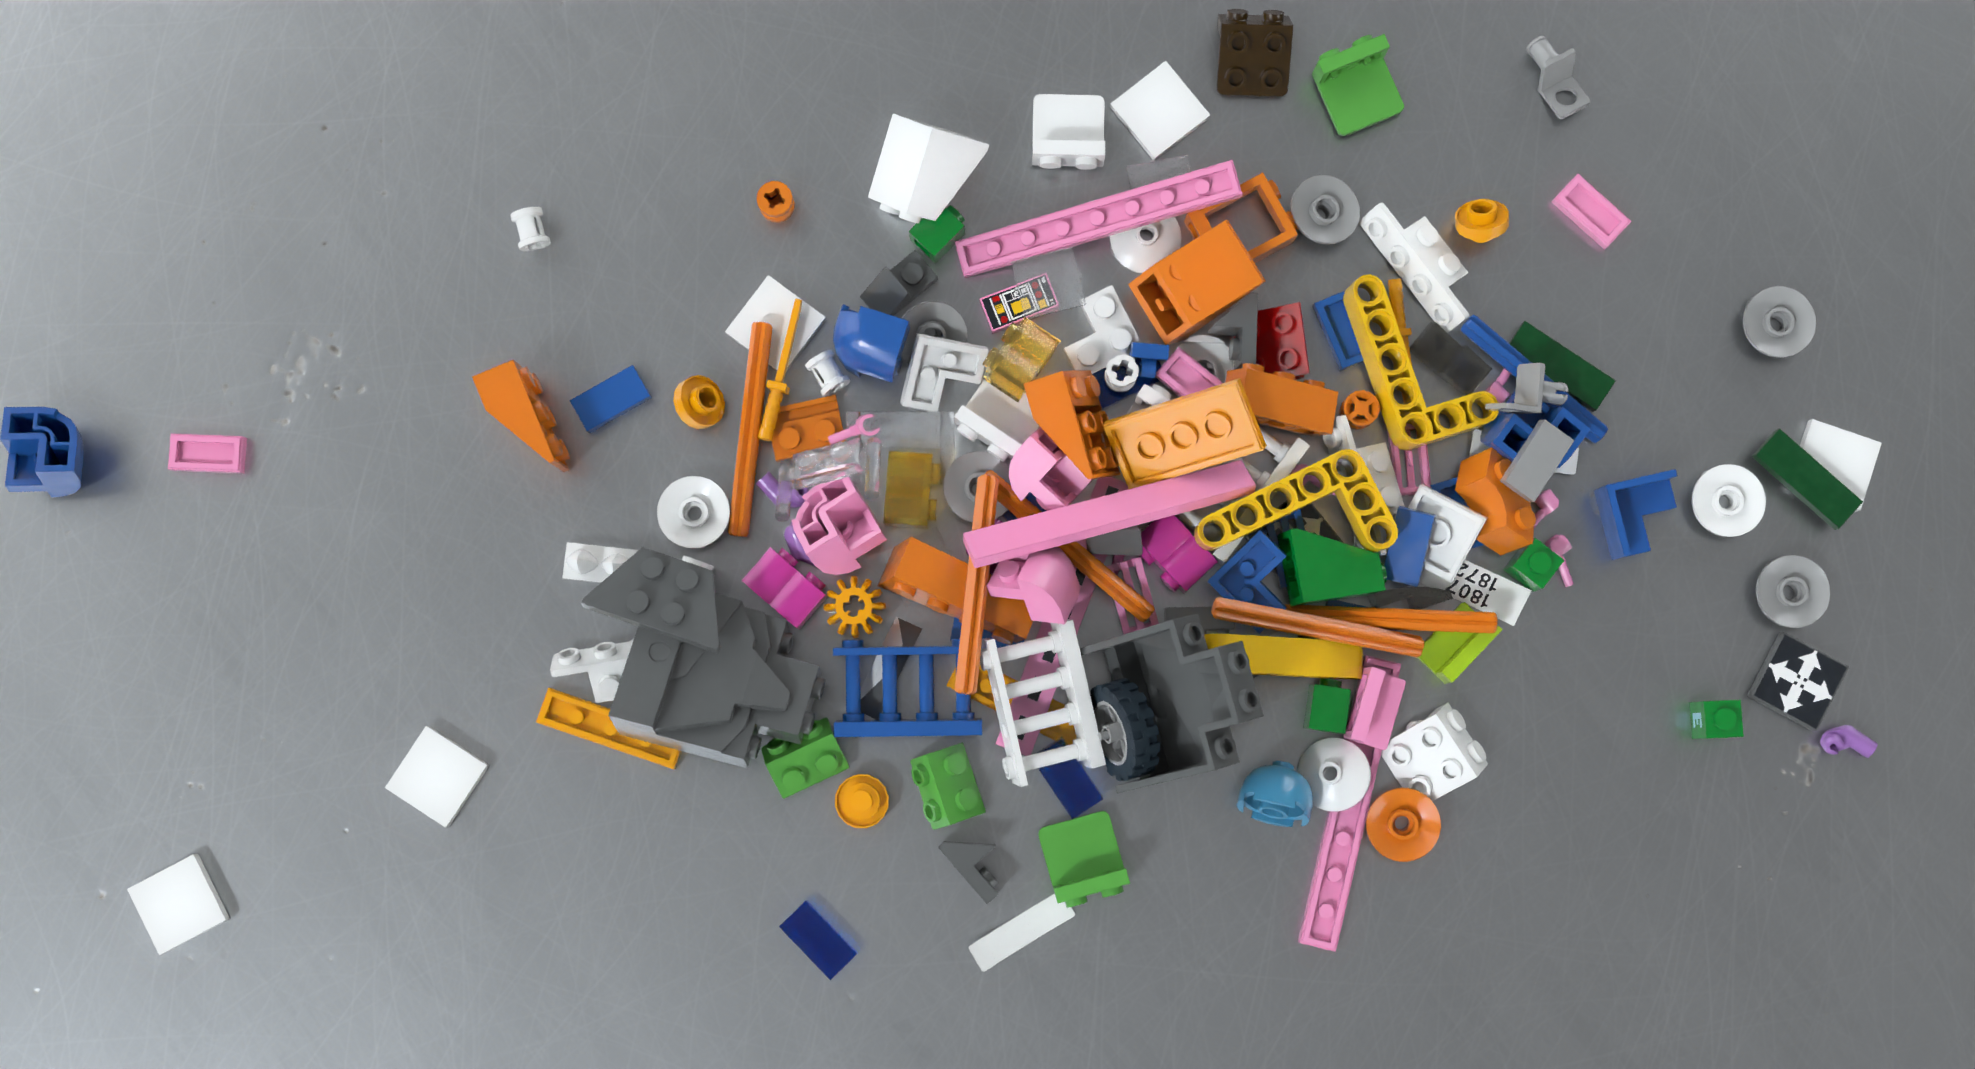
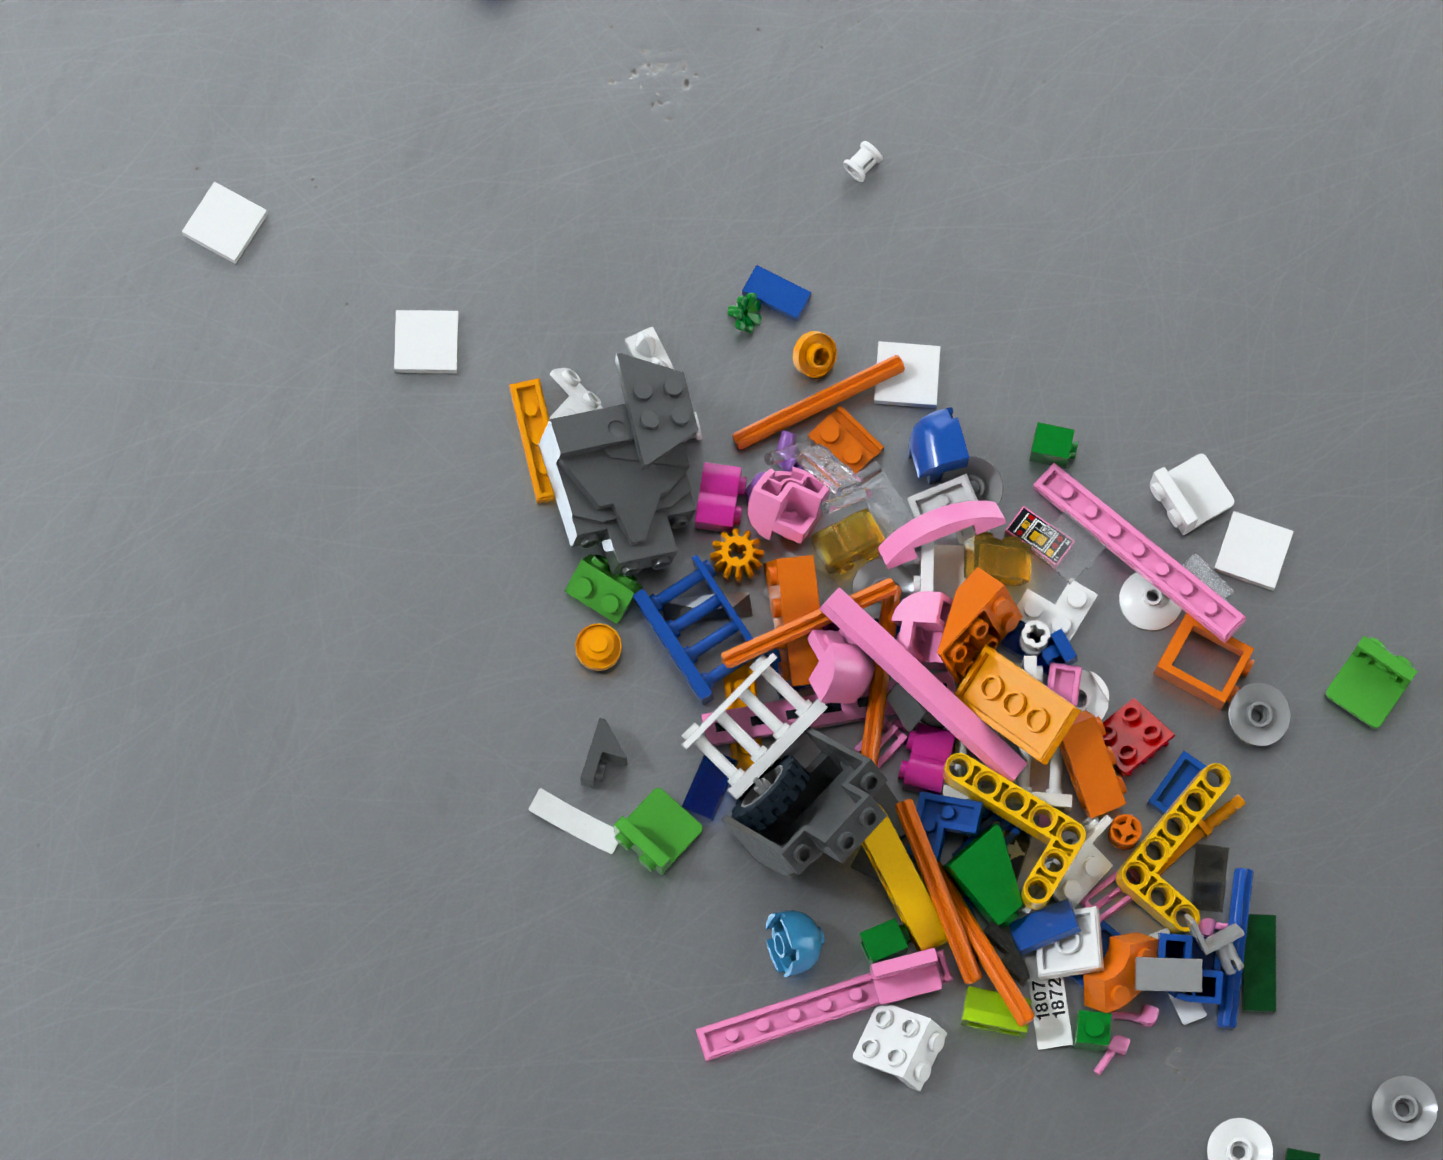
camera: 55 degrees right, 10 degrees down
bright pink tile [168,433,247,474] -> none
orange slope [472,360,570,472] -> none
white dish [657,476,730,549] -> none
orange wheel [756,181,795,223] -> none
light orange sword [758,299,802,441] -> none
clear blue tile [779,900,858,980] -> none
white bush [805,349,851,397] -> none
bright pink hand [828,414,880,445] -> none
dark grey slope [860,250,938,316] -> none
white slope [868,114,989,224] -> none
bright green bracket [910,742,986,830] -> none
orange slope [1128,220,1266,345] -> none
dark grey slope [1207,292,1258,370] -> none
dark brown bracket [1216,9,1294,96] -> none
white dish [1297,738,1371,812] -> none
white bracket [1359,202,1469,334] -> none
orange dish [1366,787,1441,862] -> none
light orange plate [1455,199,1509,243] -> none
bright pink tile [1551,174,1631,250] -> none
blue panel [1593,469,1678,560] -> none
none -> green plant [728,293,762,334]
none -> bright pink slope [878,501,1006,569]

